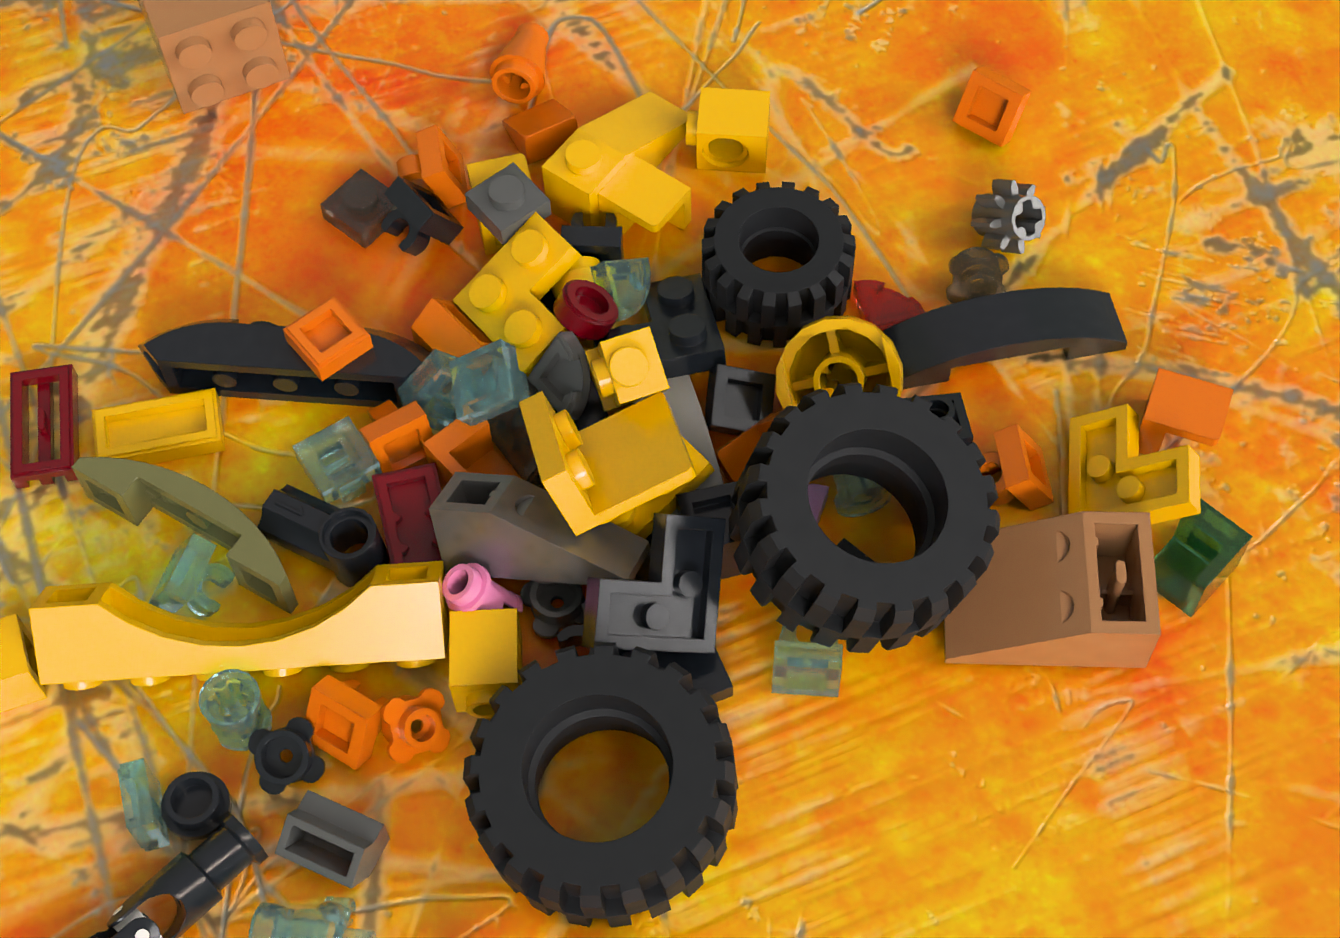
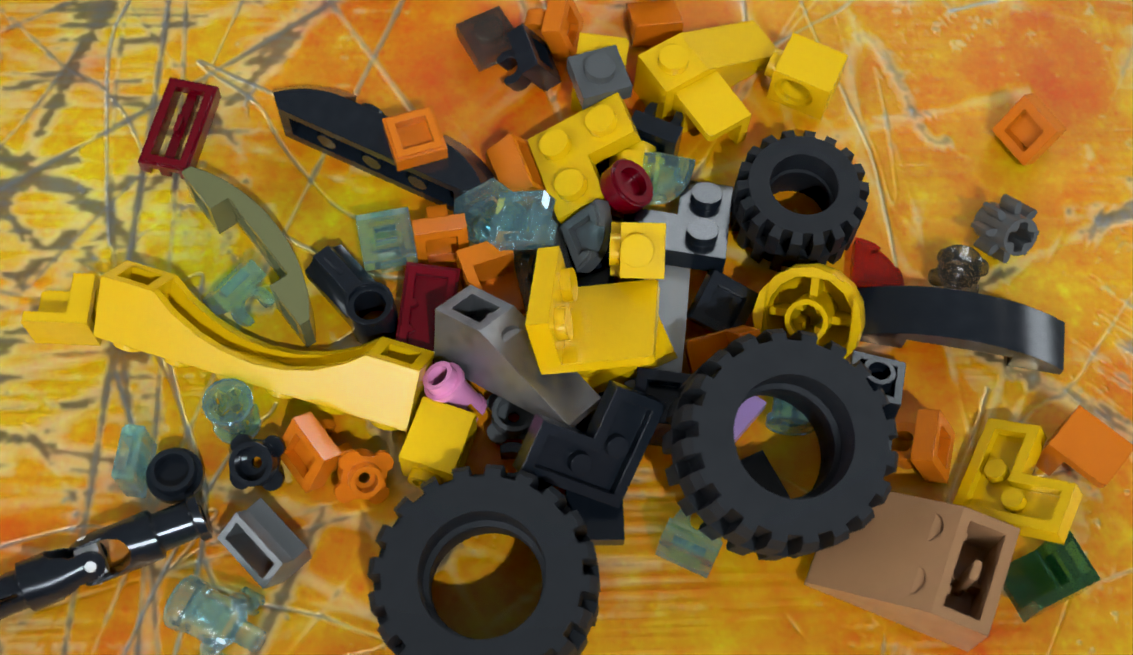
camera: 15 degrees right, 5 degrees up
yellow tile [91,388,225,464] -> none

